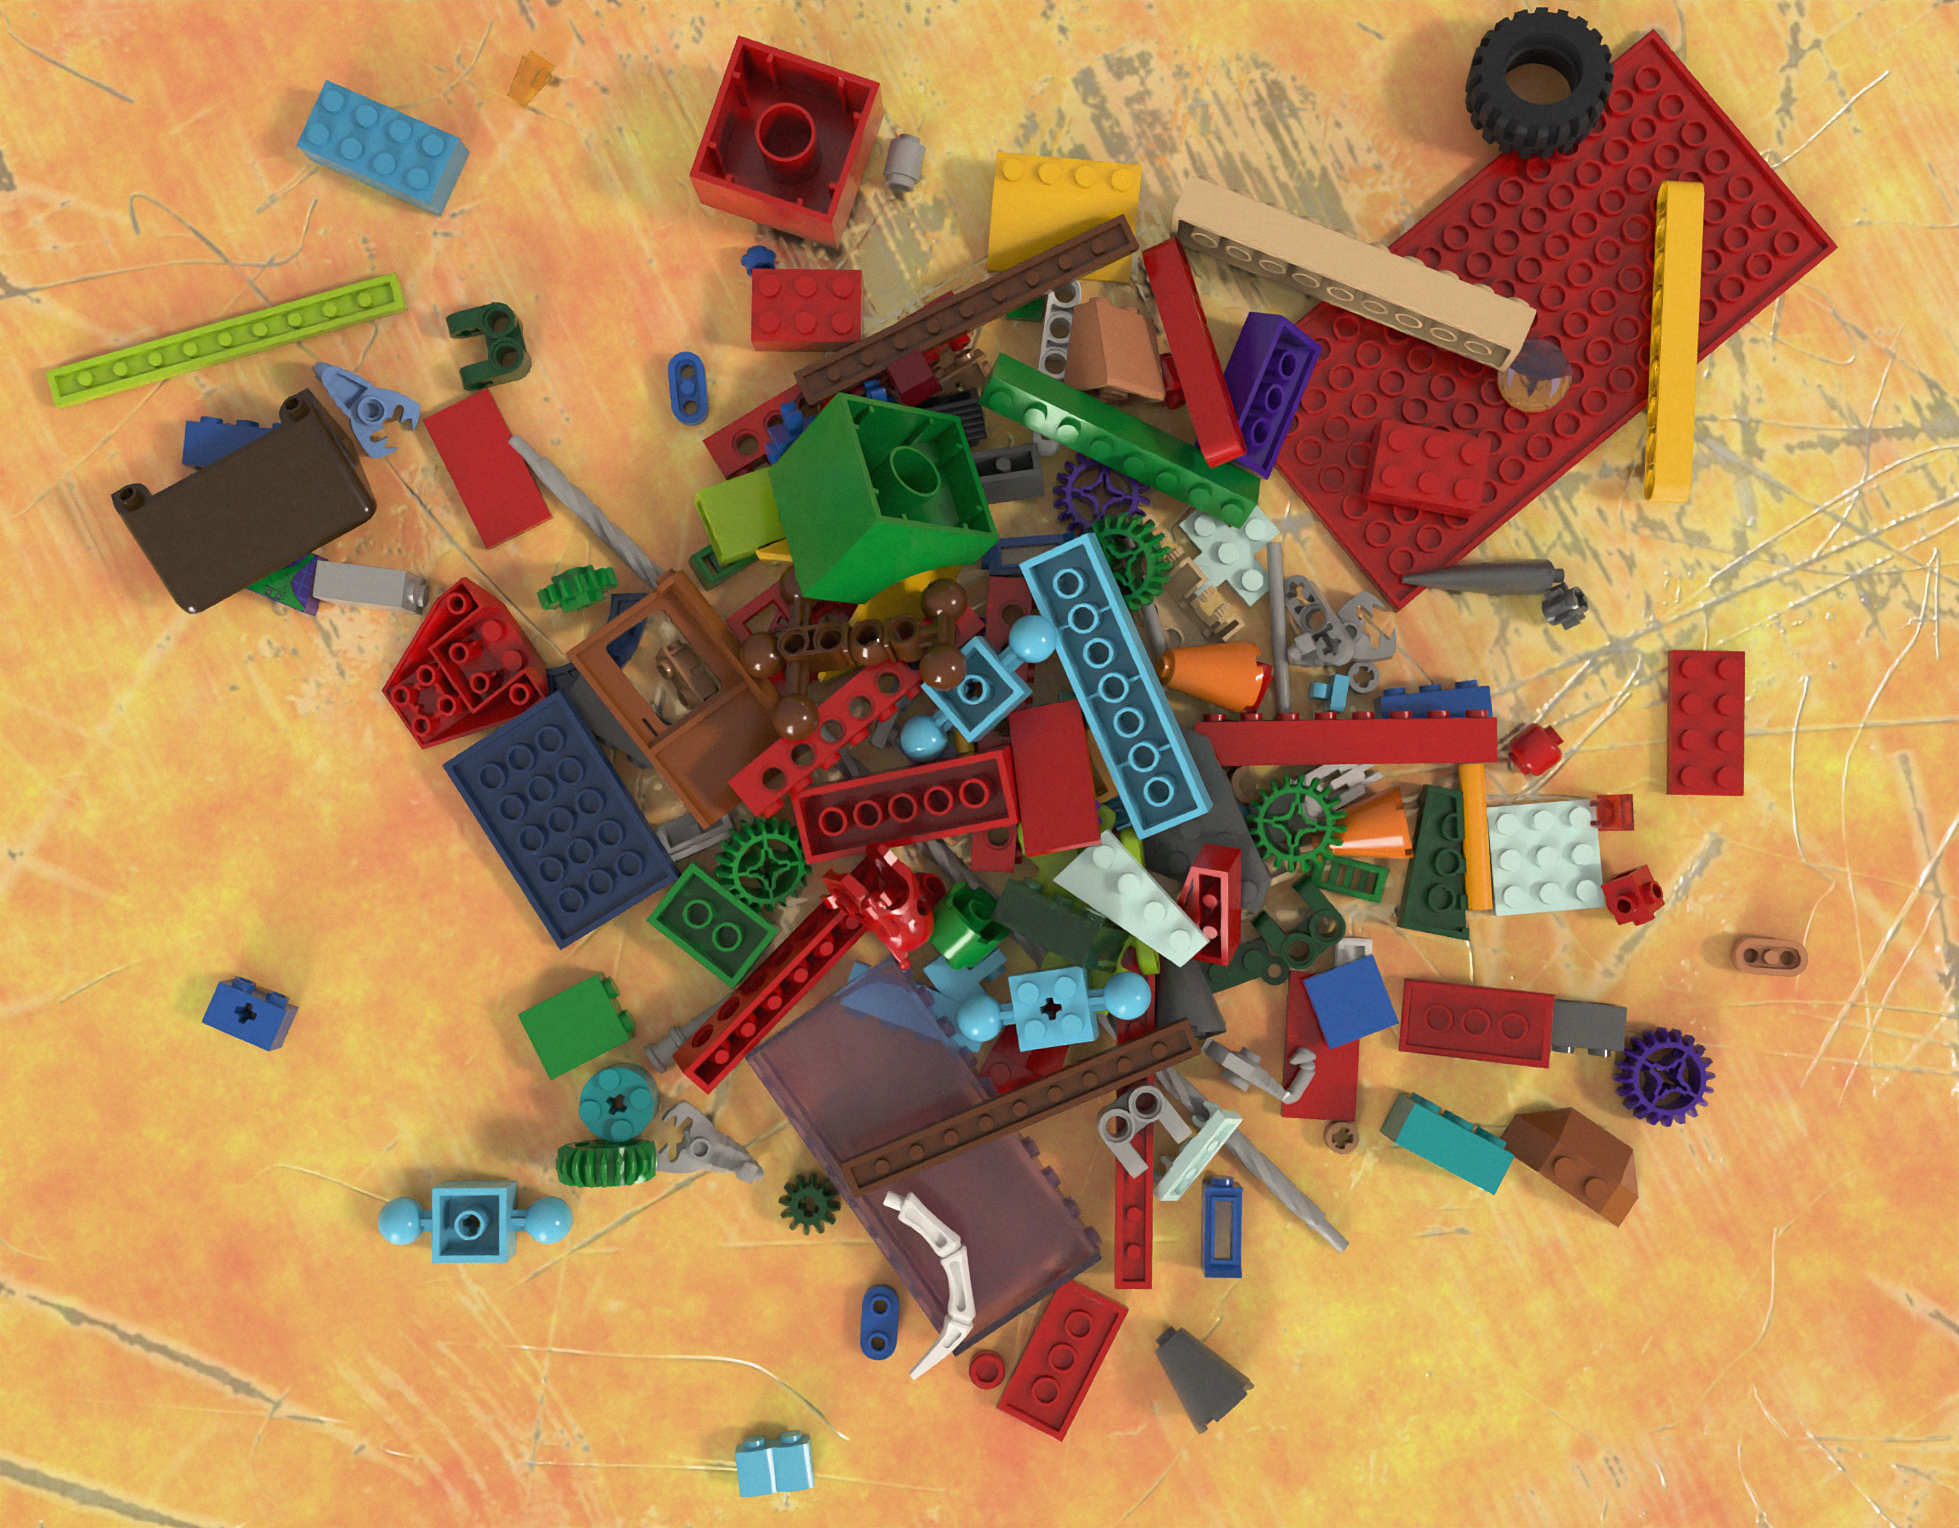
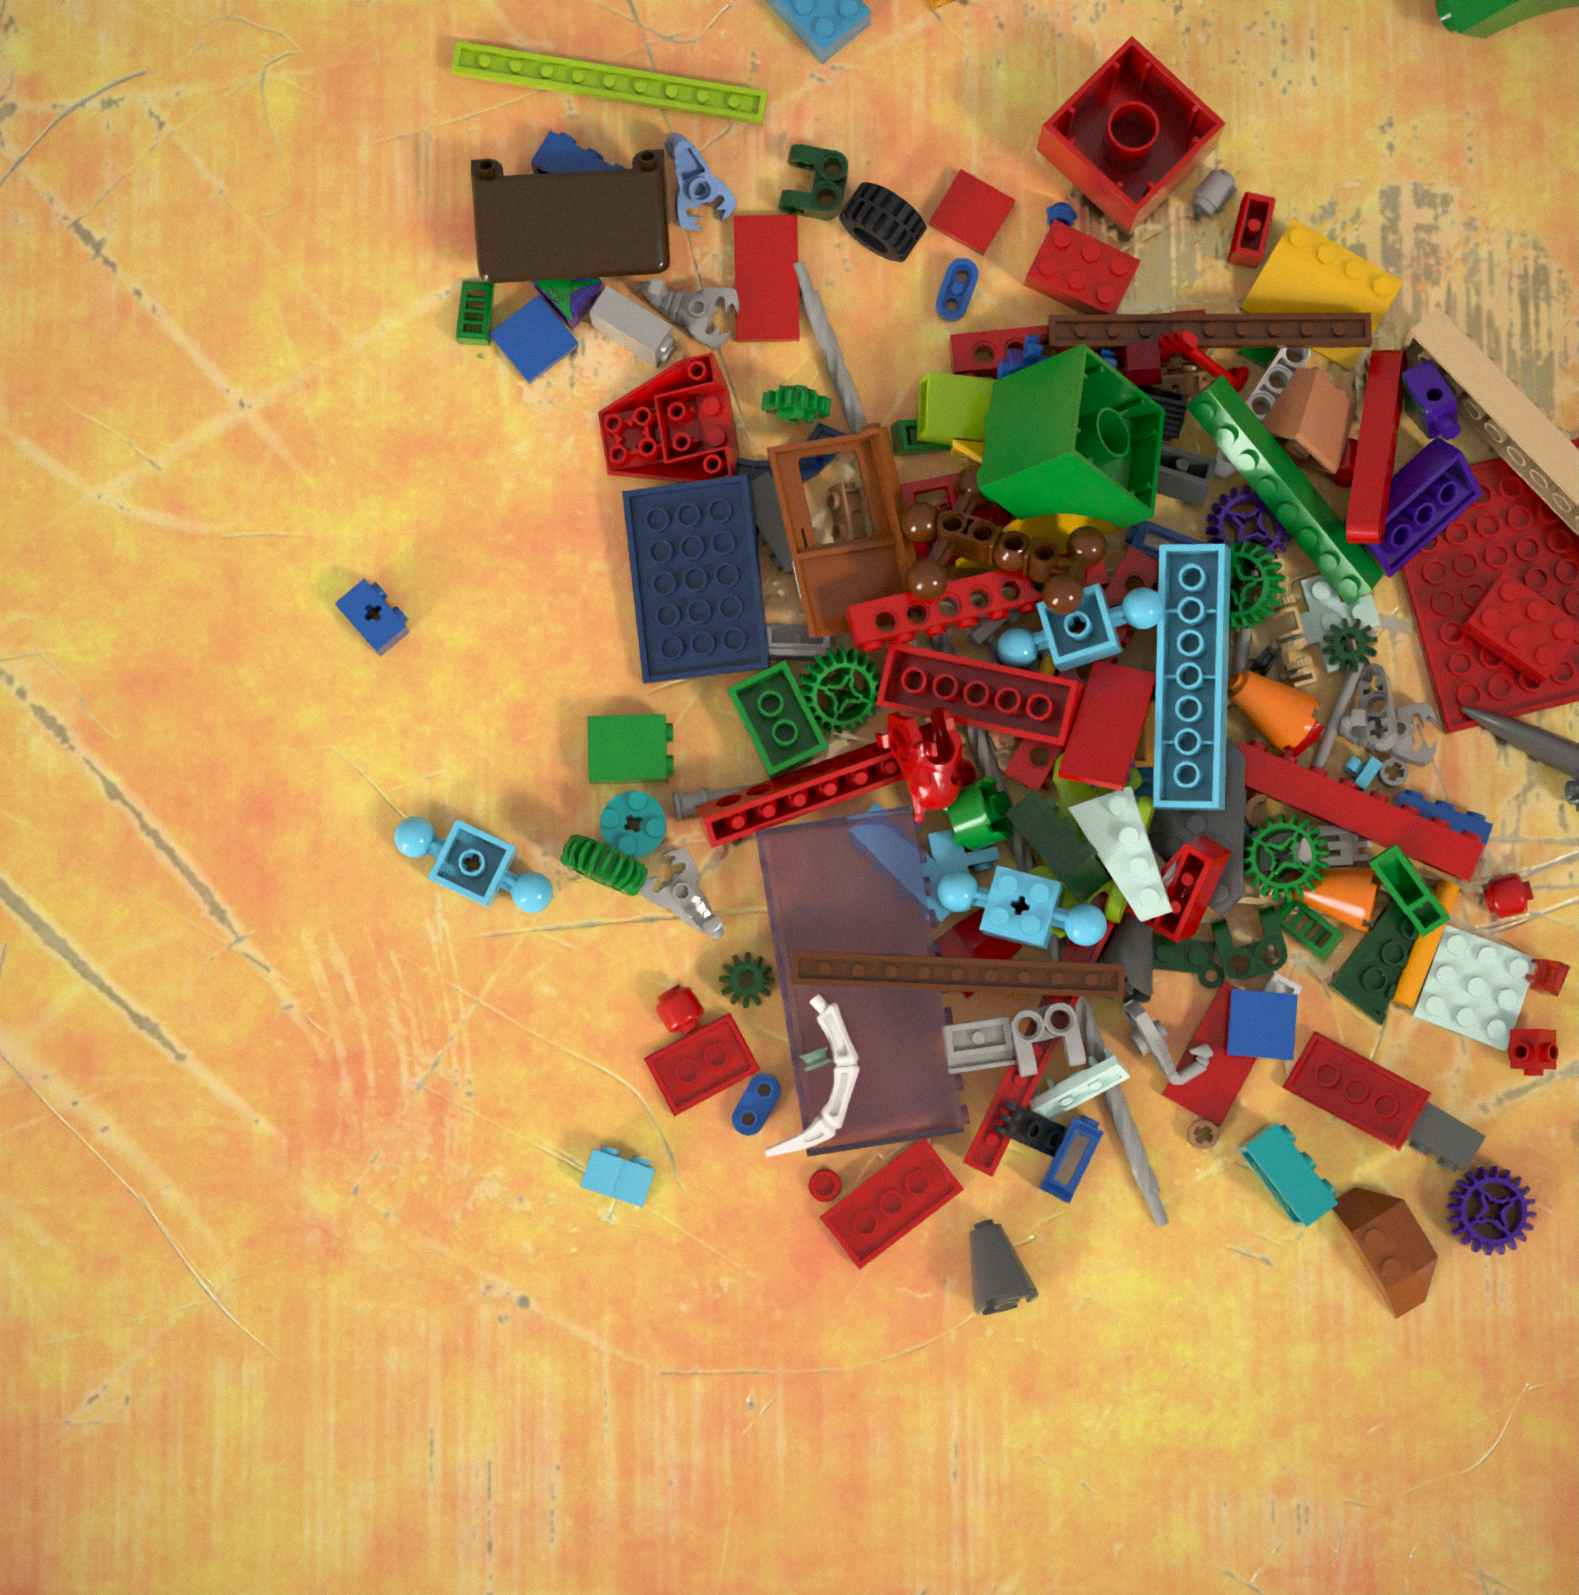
camera: 30 degrees right, 5 degrees down
none -> green slope [456,280,495,346]
none -> blue tile [489,295,579,385]
none -> light grey animal [642,277,740,351]
none -> red tile [644,1012,761,1117]
none -> red head [656,984,704,1035]
none -> sand green bush [799,1046,833,1072]
none -> black tyre [839,182,927,262]
none -> red tile [929,169,1016,256]
none -> light grey plate [942,1016,1015,1074]
none -> black hinge [993,1100,1066,1157]
none -> red hinge [1158,330,1249,393]
none -> red brick [1227,192,1276,269]
none -> black bush [1250,646,1280,676]
none -> dark green gear [1322,618,1378,673]
none -> green slope [1368,843,1450,937]
none -> dark purple torso [1401,360,1461,440]

